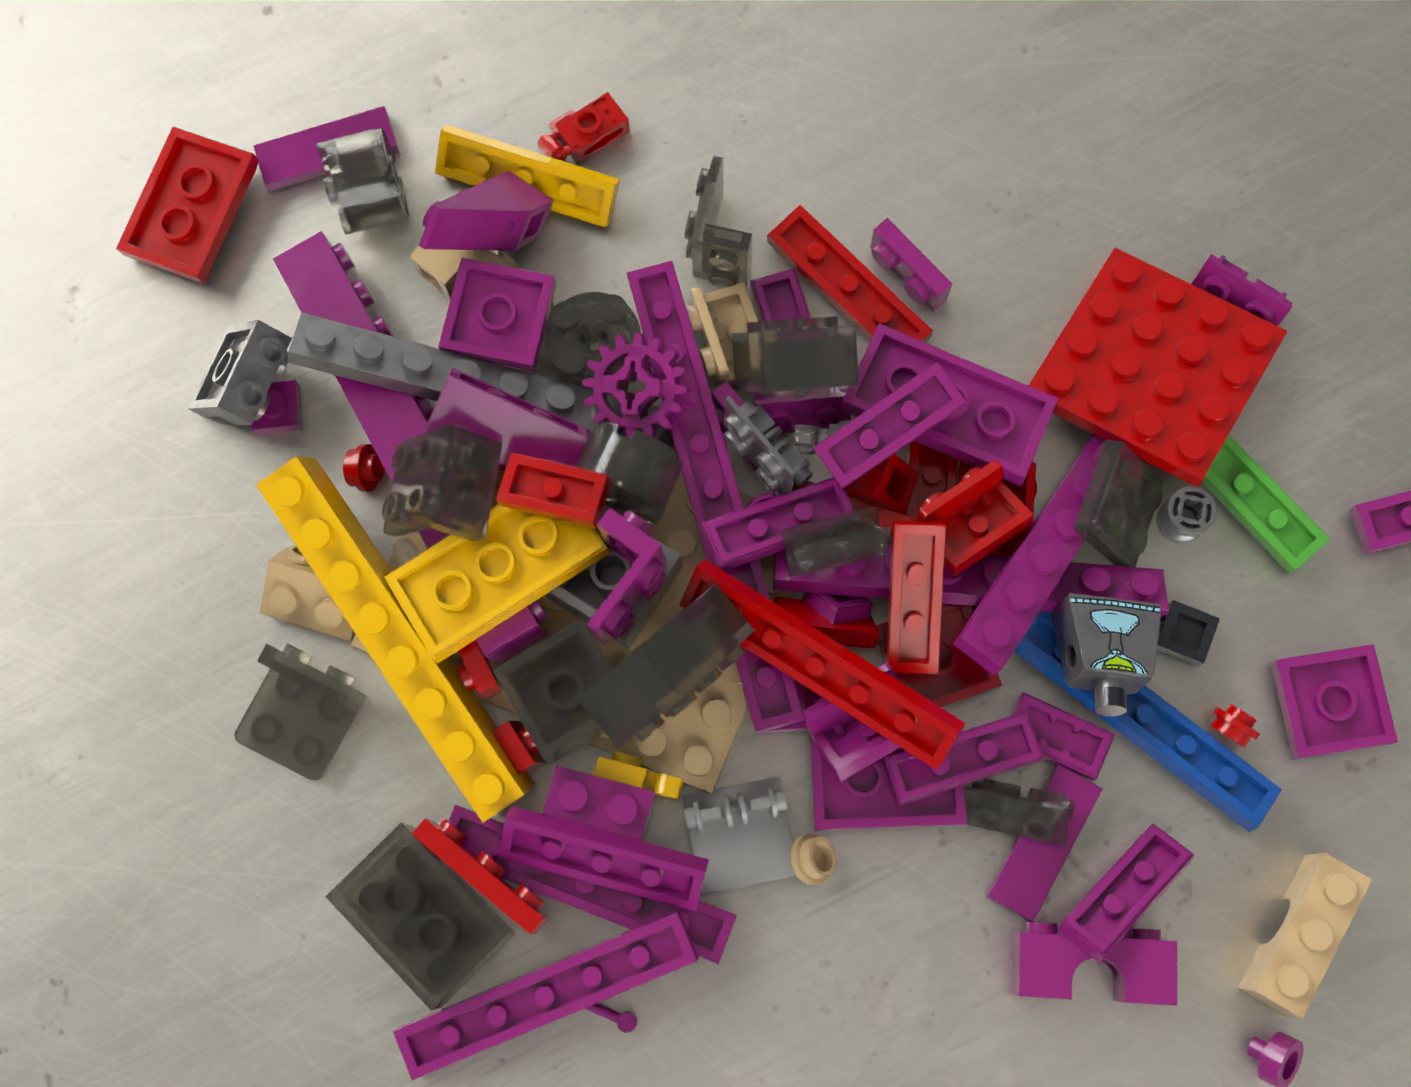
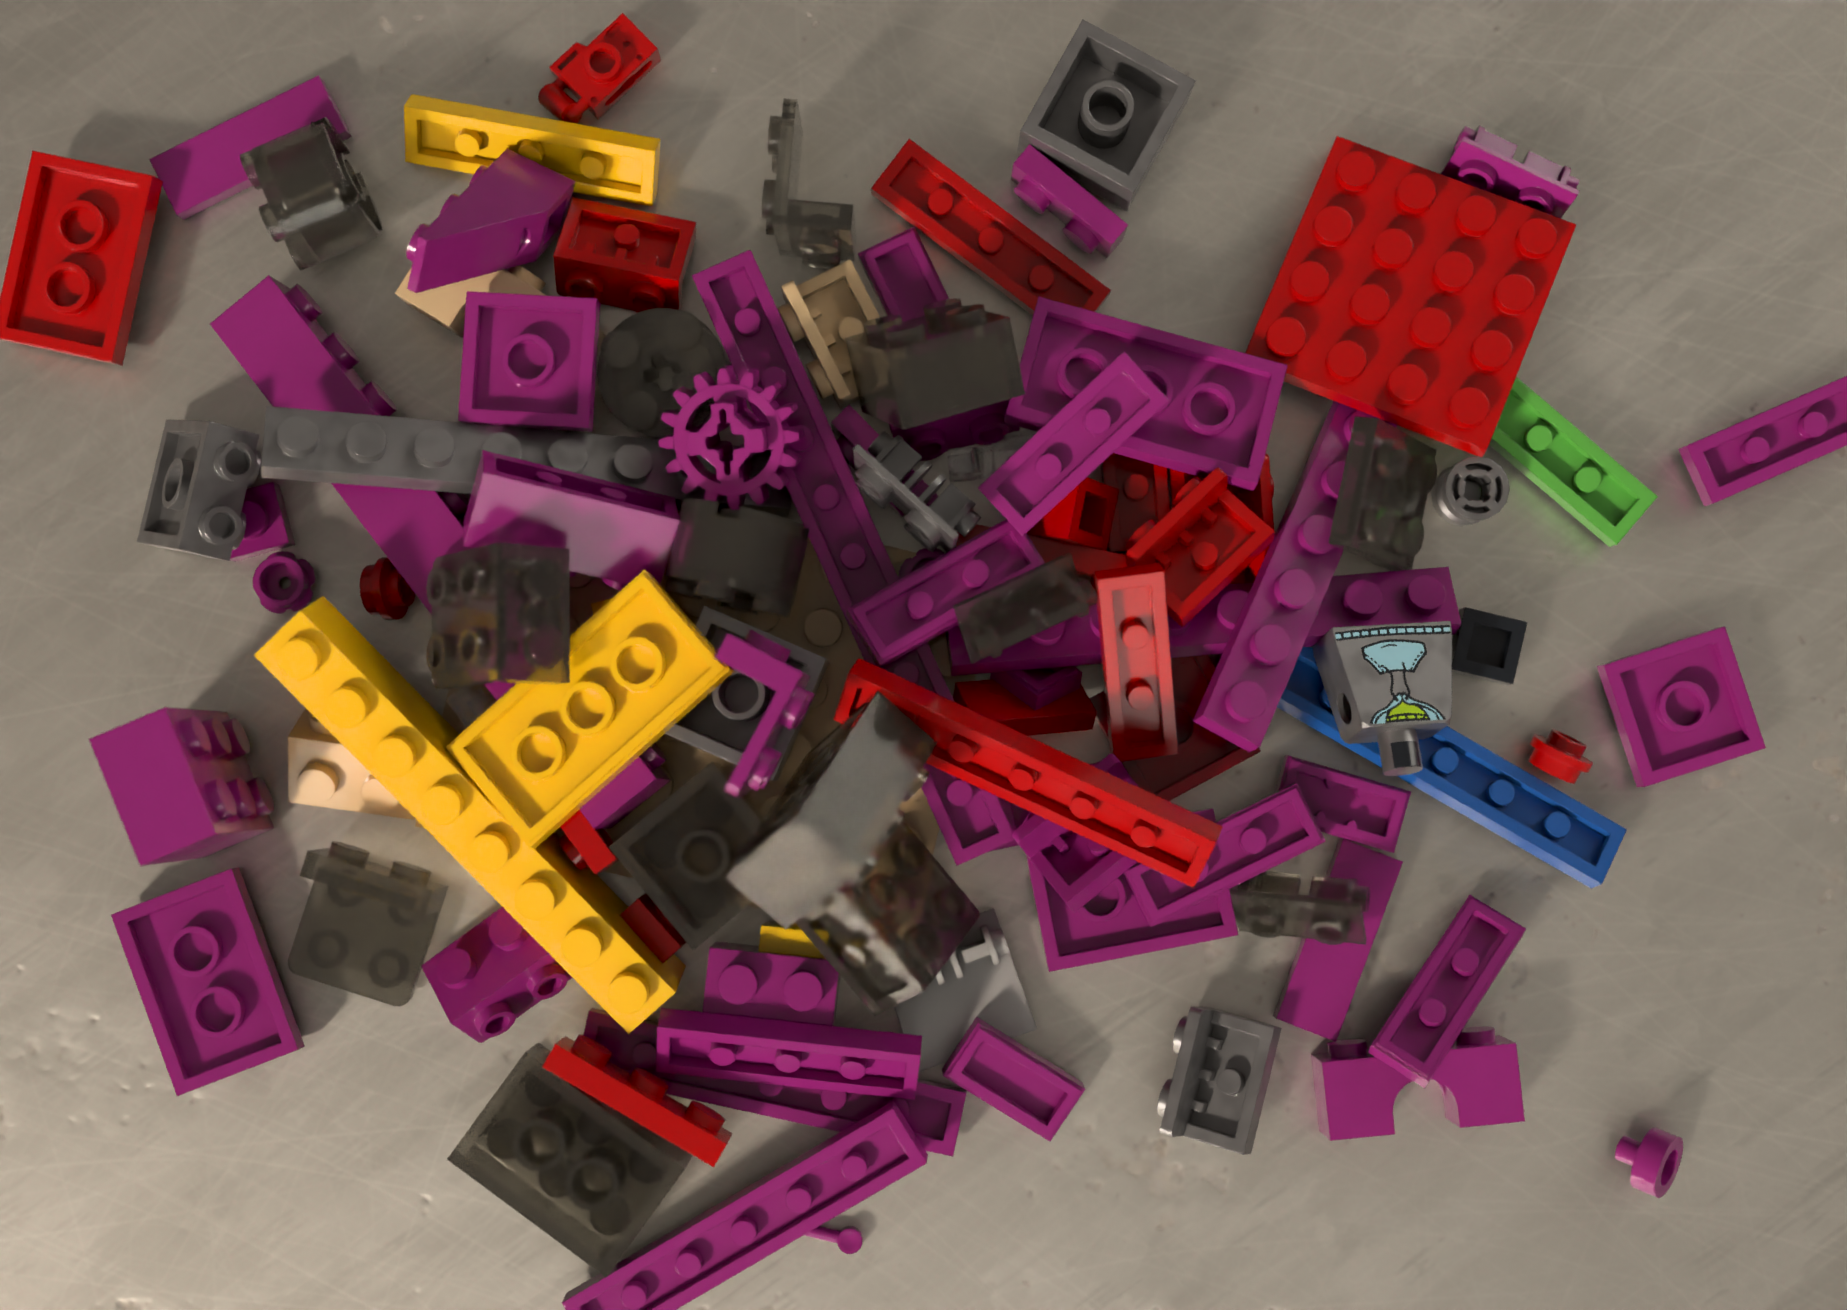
camera: 15 degrees left, 10 degrees up
red plate [496,452,611,529] -> none
tan plate [791,833,837,885] -> none
tan arch [1237,853,1372,1019] -> none
none -> magenta brick [89,707,274,866]
none -> magenta plate [111,867,305,1096]
none -> magenta plate [253,551,316,614]
none -> magenta bracket [421,907,573,1043]
none -> red bracket [553,197,696,319]
none -> clear smoke bracket [792,819,980,1016]
none -> magenta tile [942,1017,1085,1141]
none -> flat silver brick [1017,19,1196,211]
none -> flat silver bracket [1157,1006,1282,1155]

